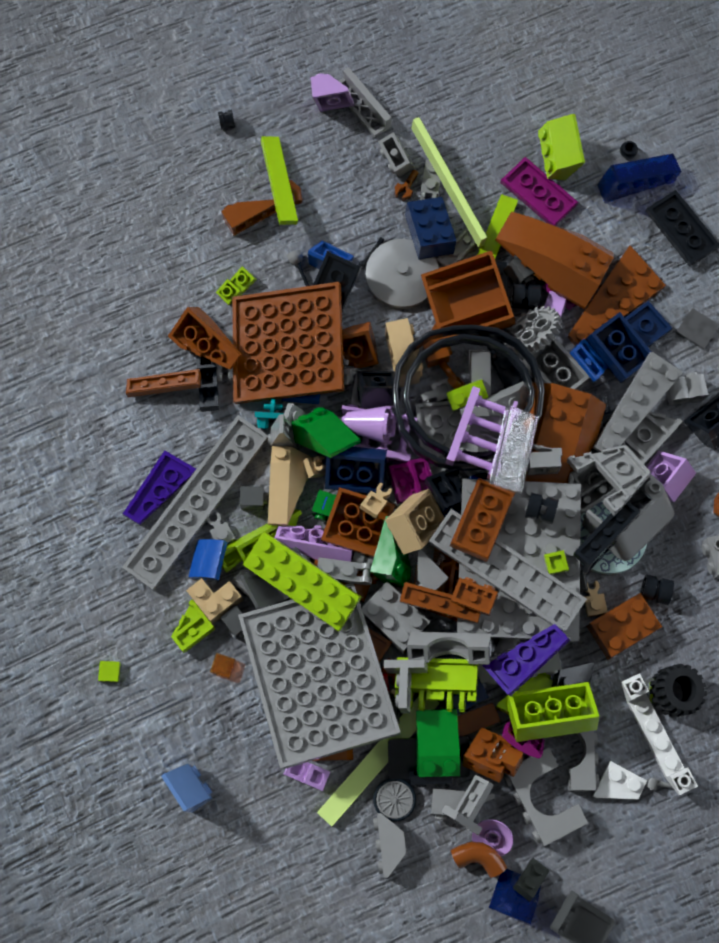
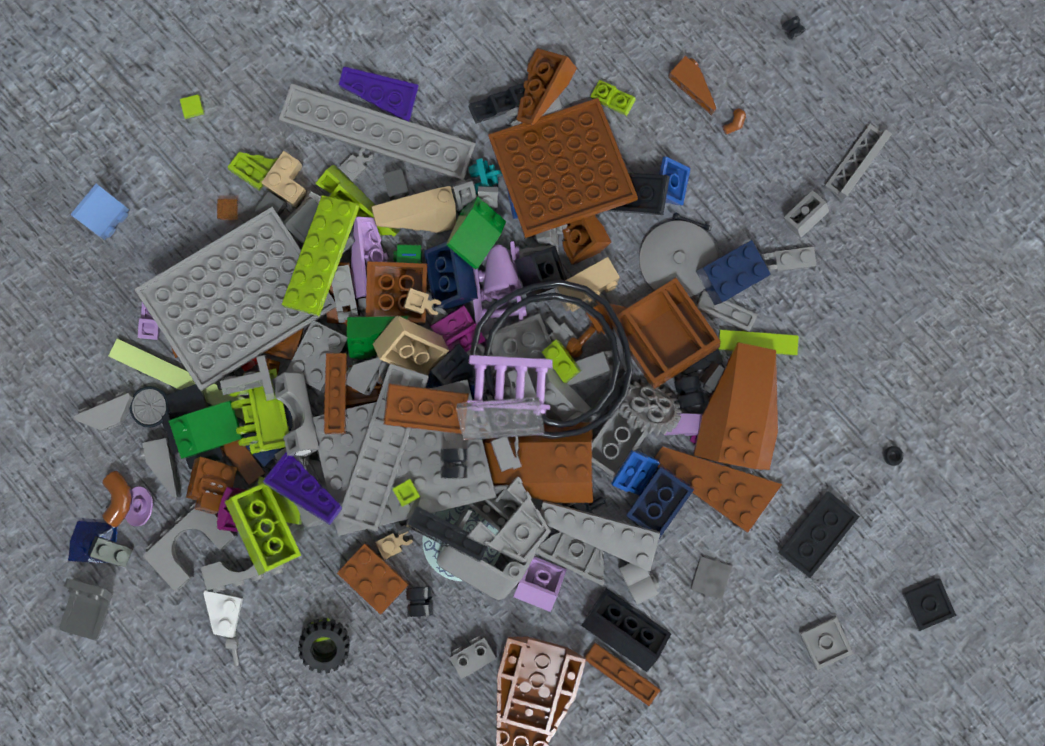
camera: 70 degrees right, 10 degrees up
dark orange tile [126,369,201,397] -> none
blue slope [189,539,228,580] -> none
lime tile [260,136,298,225] -> none
light grey hinge [287,250,310,286] -> none
tan tile [302,456,326,478] -> none
lavender slope [311,73,354,112] -> none
dark orange bar [395,170,419,201] -> none
yellowish green tile [411,117,487,248] -> none
light grey bracket [441,775,494,835] -> none
dark orange bracket [451,577,498,616] -> none
magenta tile [500,157,578,226] -> none
lime slope [538,114,585,180] -> none
black wing [551,662,595,687] -> none
clear blue wedge [597,153,682,203] -> none
white slope [621,673,698,795] -> none
dark blue plate [625,301,672,348] -> none

